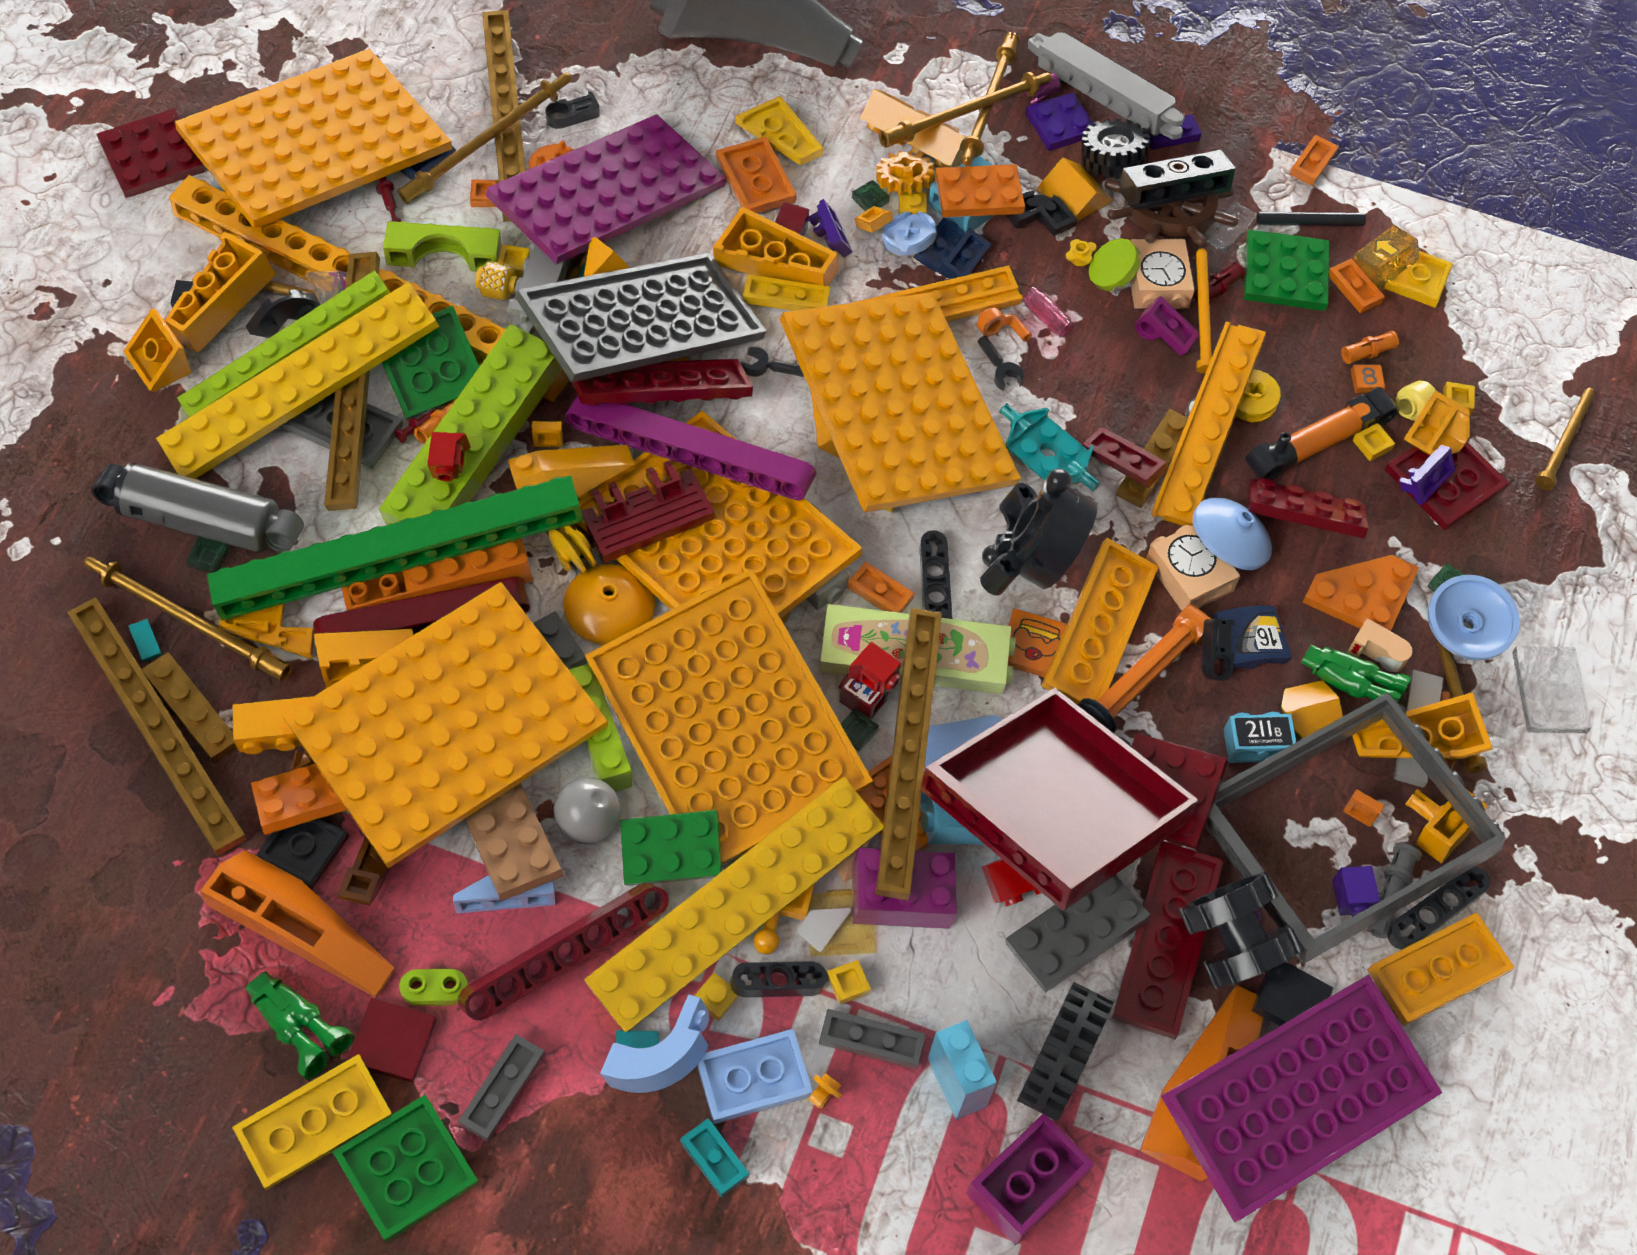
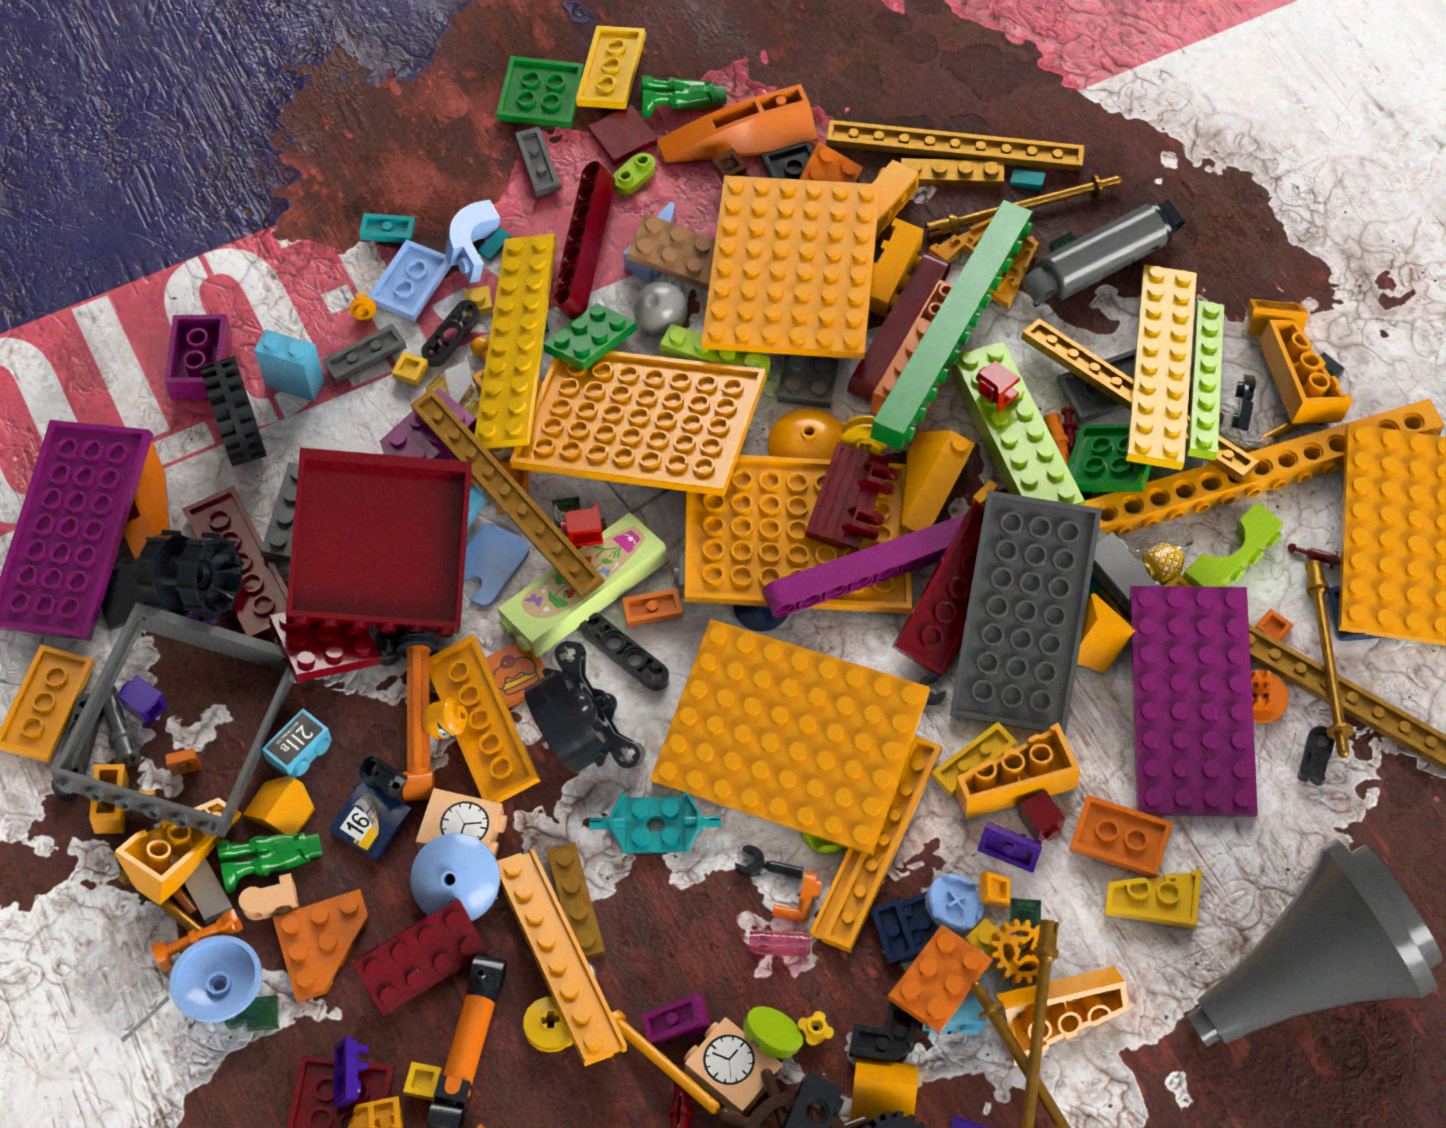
camera: 140 degrees right, 0 degrees up
dark red plate [1082,427,1168,488] -> none
none -> orange piece [151,909,243,972]
none -> light orange head [422,698,468,739]

